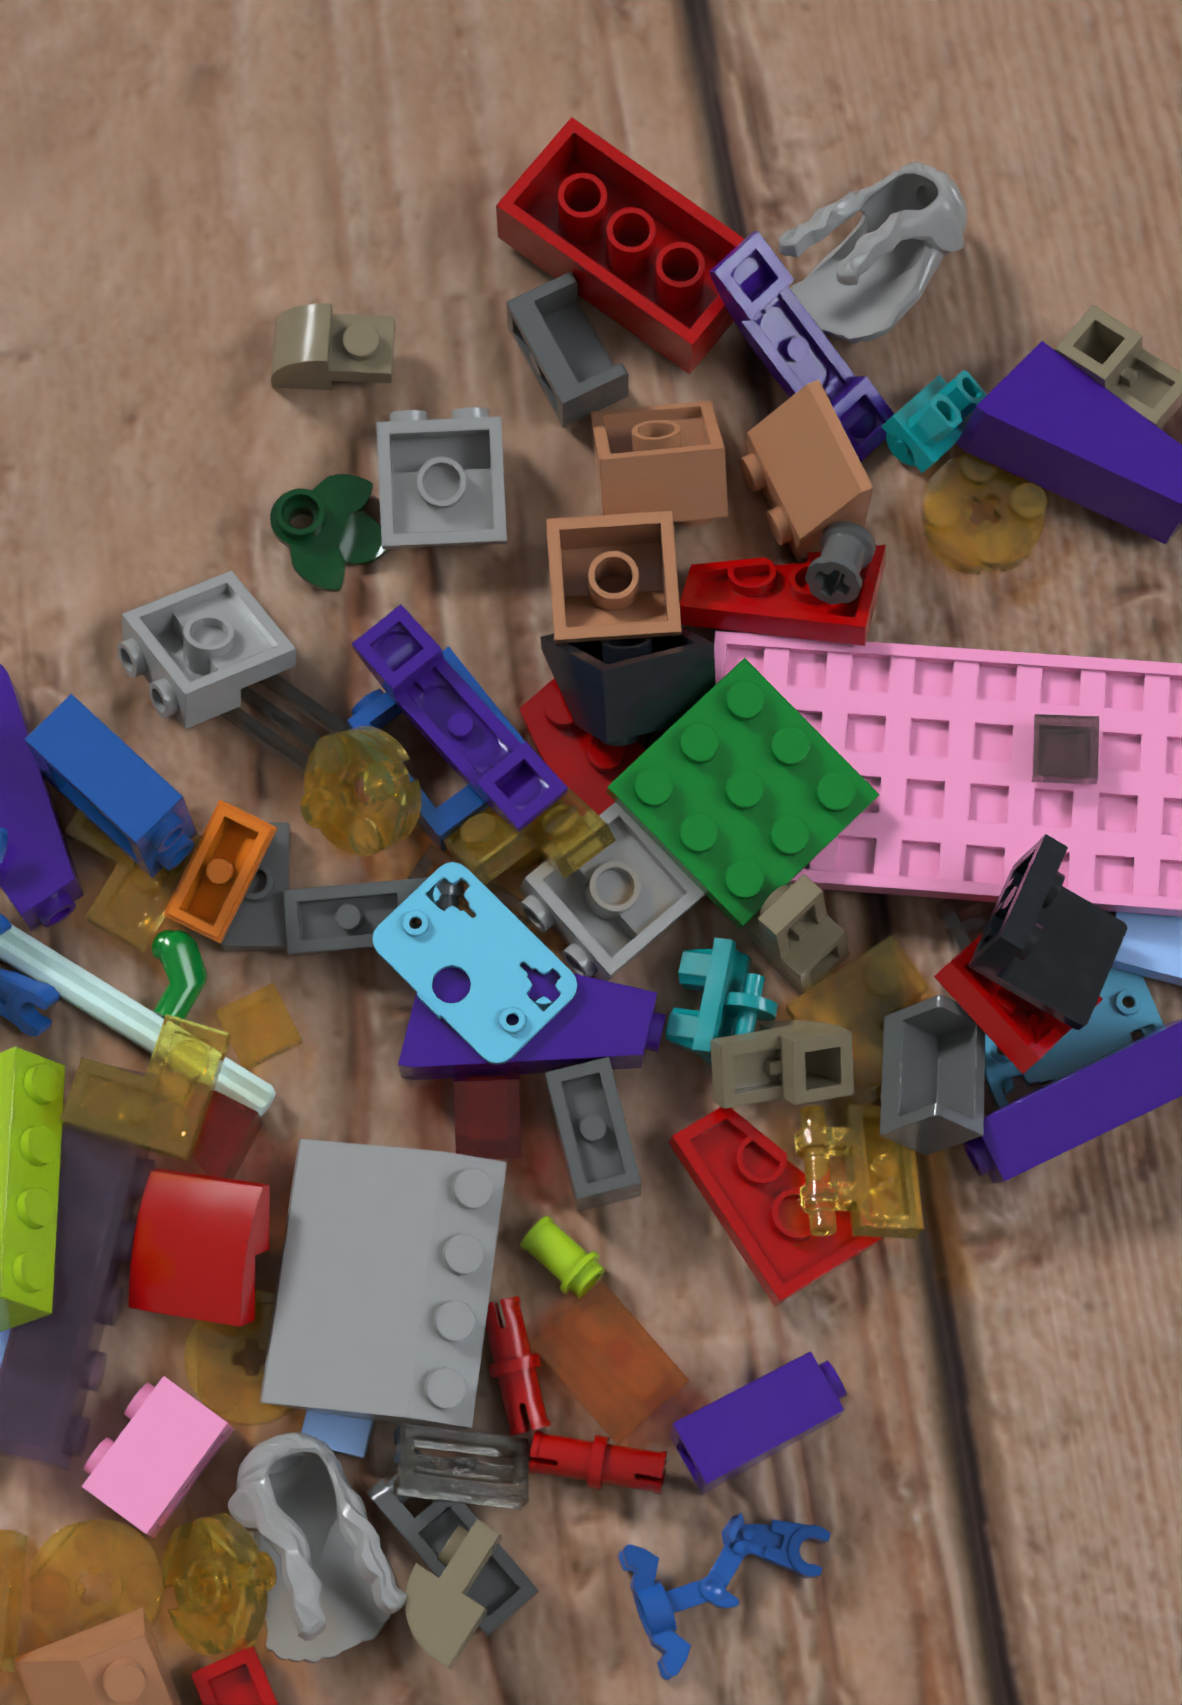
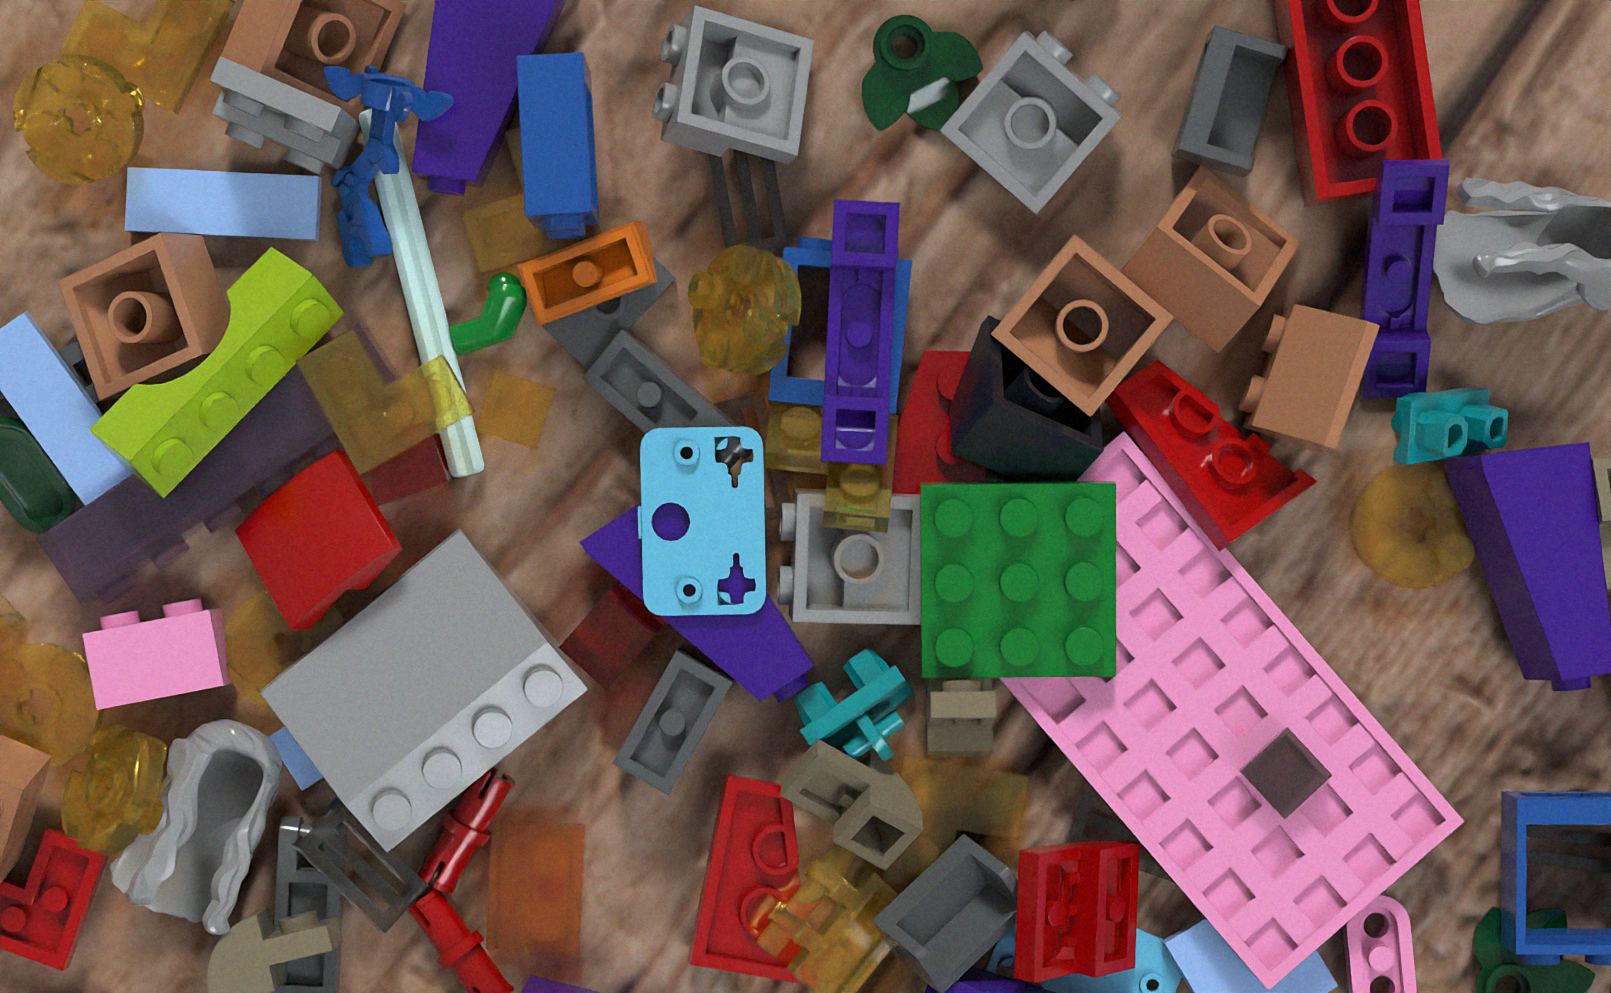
camera: 45 degrees right, 15 degrees up
lime pin [520,1215,605,1298] -> none
dark grey bush [805,521,876,605] -> none
black bracket [968,834,1127,1030] -> none

